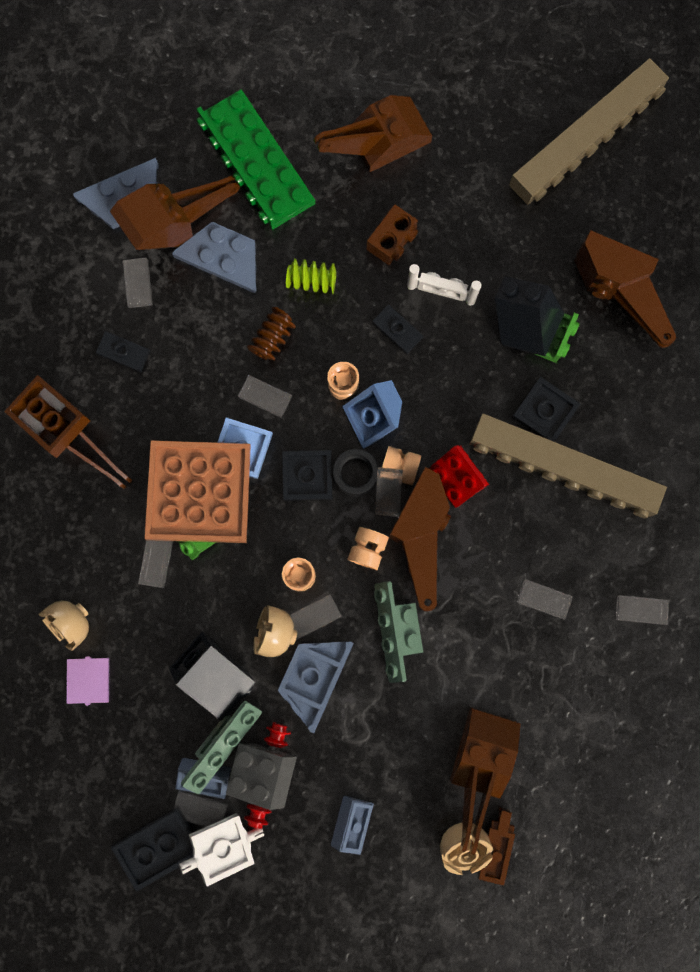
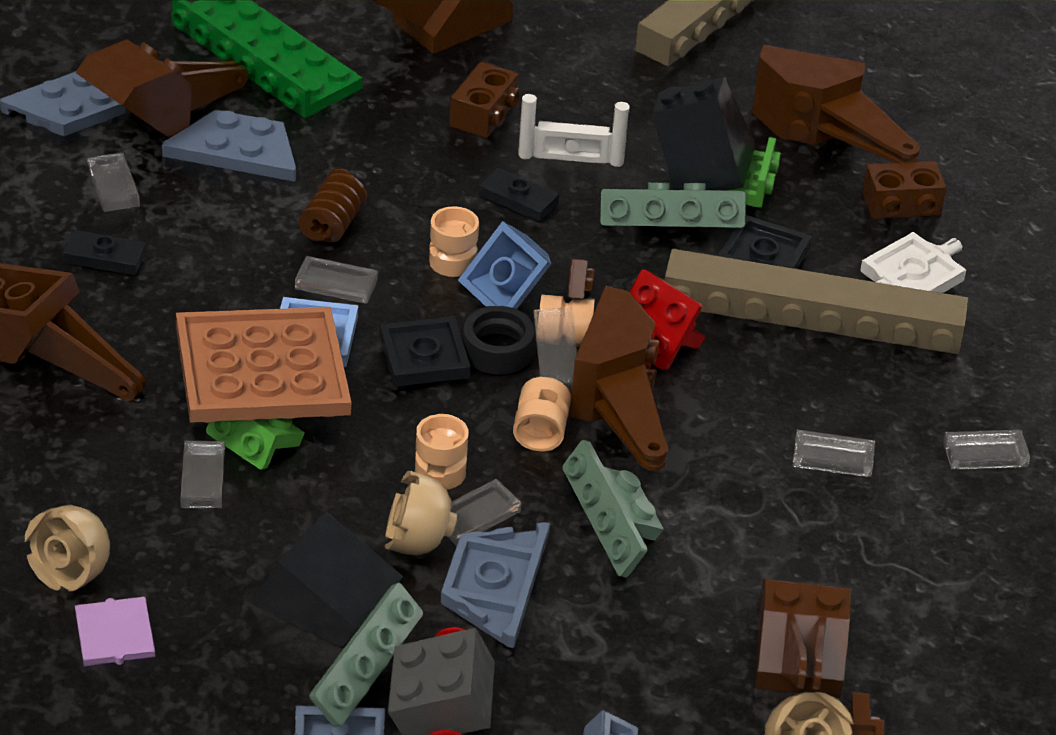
camera: 15 degrees left, 40 degrees down
lime piece [286,258,336,294] -> none
none -> reddish brown hinge [567,258,594,299]
none -> sand green bracket [600,183,746,228]
none -> white plate [860,232,966,293]
none -> reddish brown brick [862,161,947,219]

